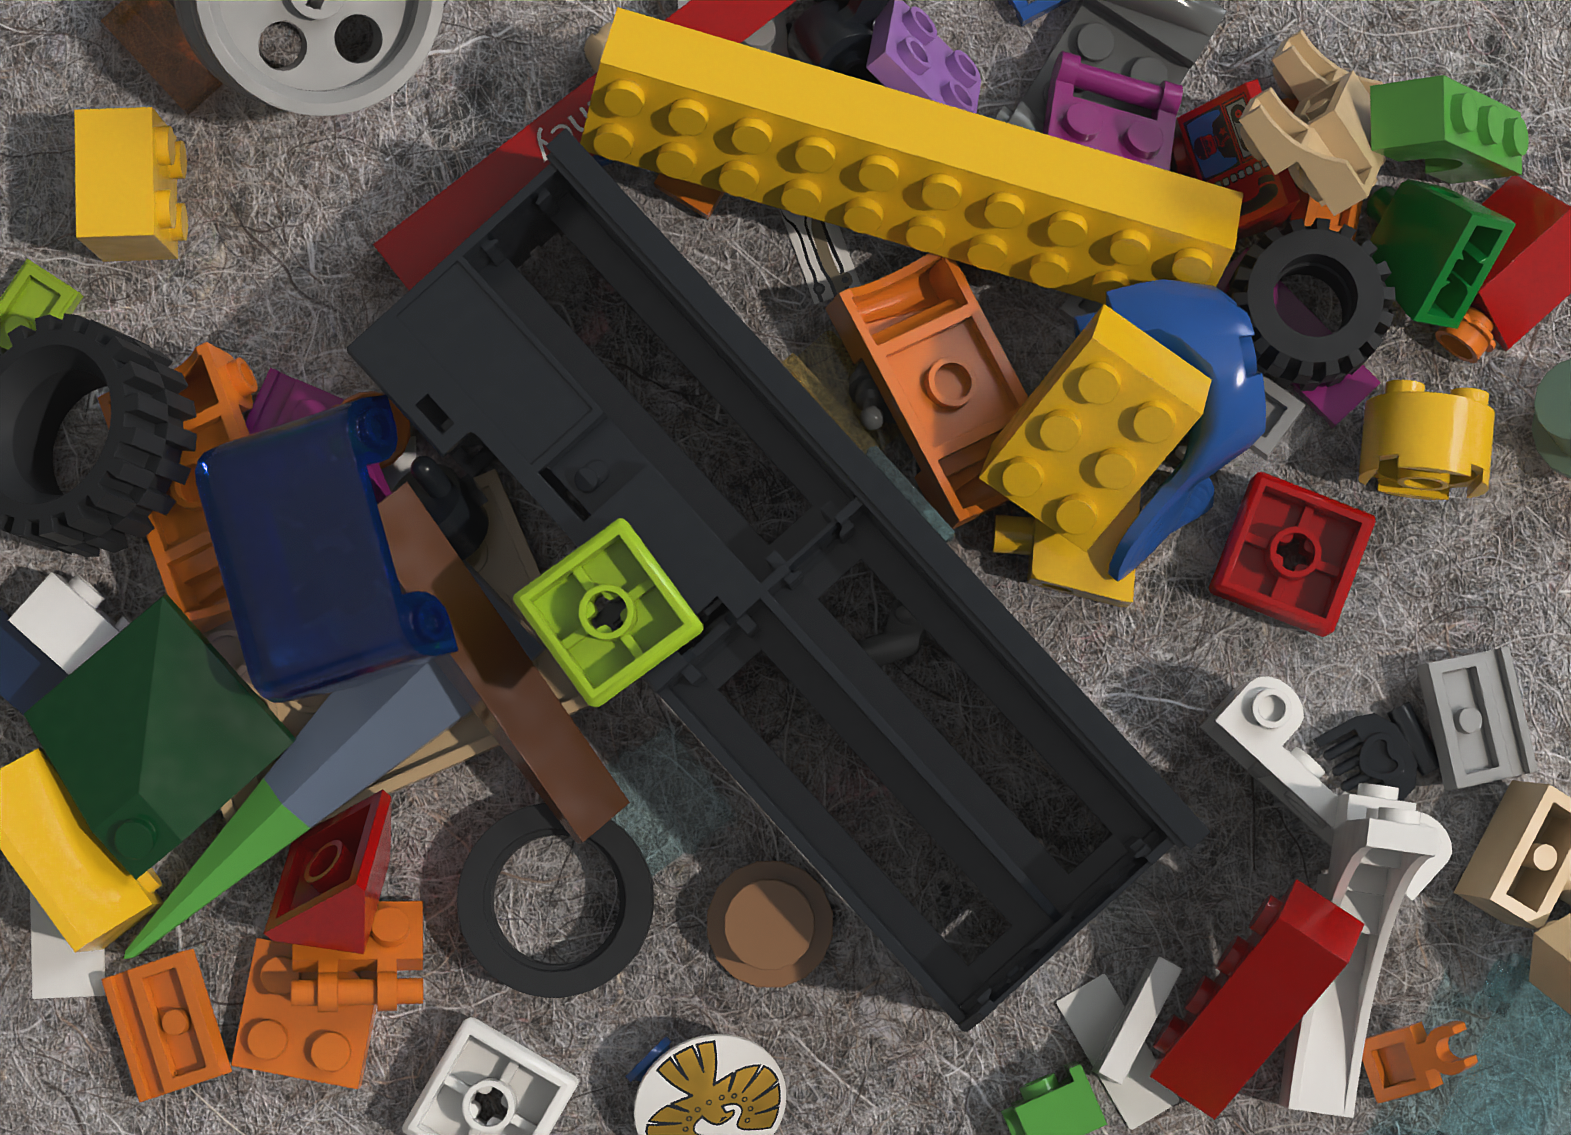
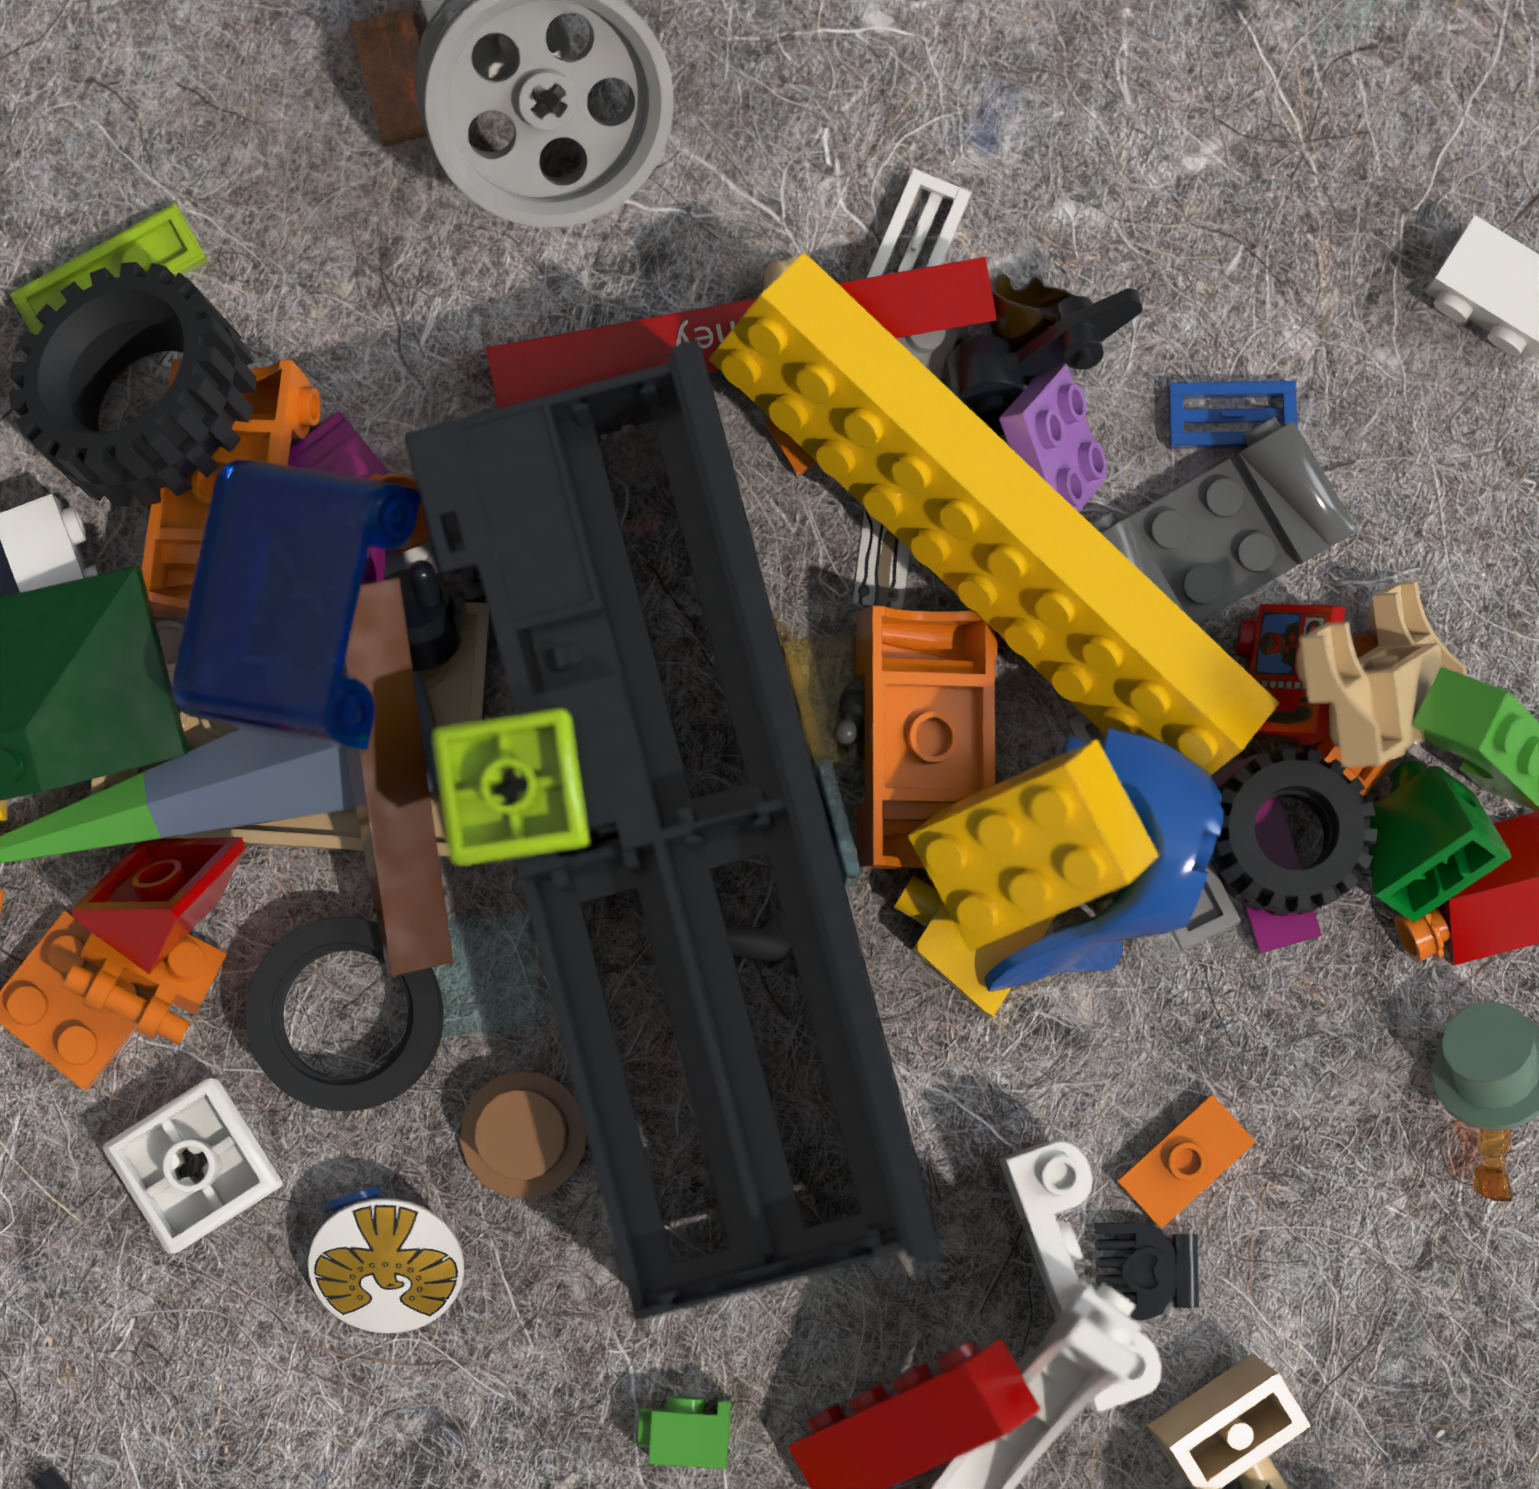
camera: 25 degrees right, 0 degrees up
yellow brick [74,107,188,262] -> none
magenta plate [1043,51,1183,171] -> none
white sticker [1056,974,1179,1130] -> none
white tile [1091,956,1182,1085] -> none
red brick [1209,472,1376,637] -> none
yellow brick [1358,379,1495,500] -> none
light grey plate [1416,646,1538,791] -> none
none -> orange plate [1116,1094,1256,1229]

